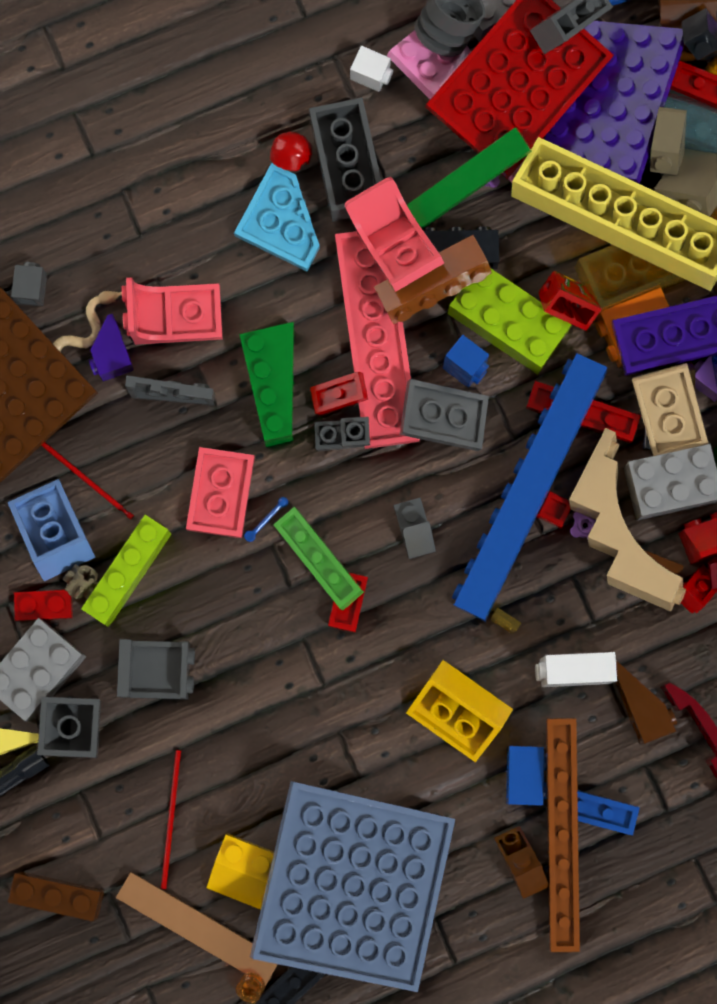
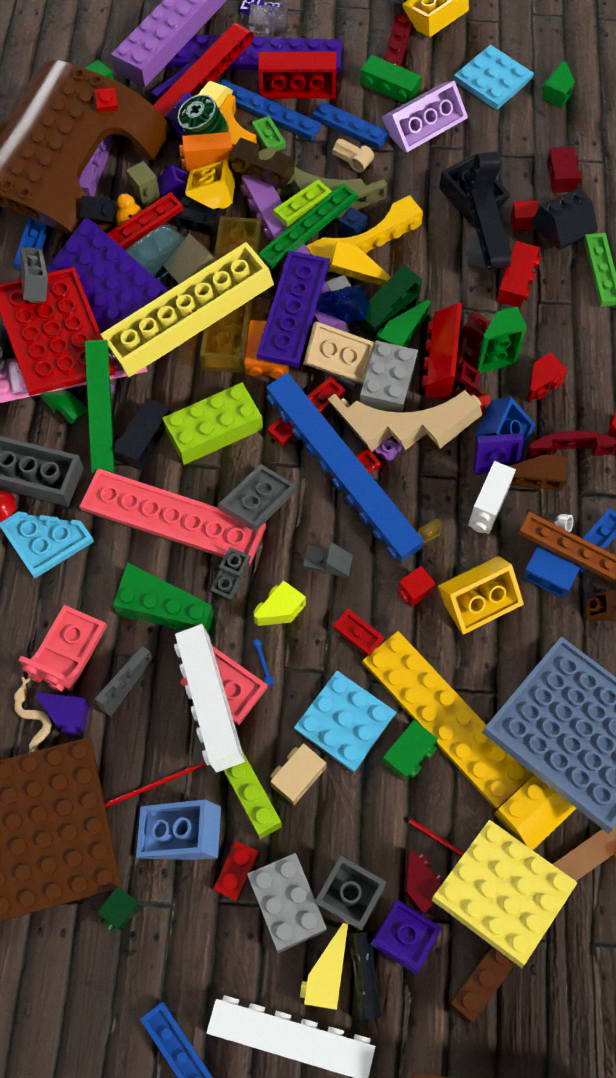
camera: 60 degrees left, 15 degrees down
dark tan gear [63,564,98,599] -> none
dark grey panel [117,639,195,700] -> none
bright green plate [273,507,364,610] -> none
red plate [310,372,369,415] -> none
coral bracket [344,177,444,292] -> none
dark orange brick [374,235,492,325] -> none
blue brick [442,334,489,389] -> none
red torso [539,271,602,331] -> none
dark tan slope [650,107,687,175] -> none
none -> green slope [41,389,88,424]
none -> white brick [174,624,245,773]
none -> neon yellow slope [253,580,306,626]
none -> tan brick [270,743,326,806]
none -> medium azure plate [294,671,396,773]
none -> yellow plate [362,631,533,809]
none -> dark purple tile [370,899,442,975]
none -> green brick [382,720,438,782]
none -> red brick [397,566,436,607]
none -> dark red slope [404,850,444,915]
none -> light yellow plate [432,820,578,968]
none -> dark purple plate [473,433,524,474]
none -> blue slope [475,397,535,456]
none -> white hinge [554,514,573,532]

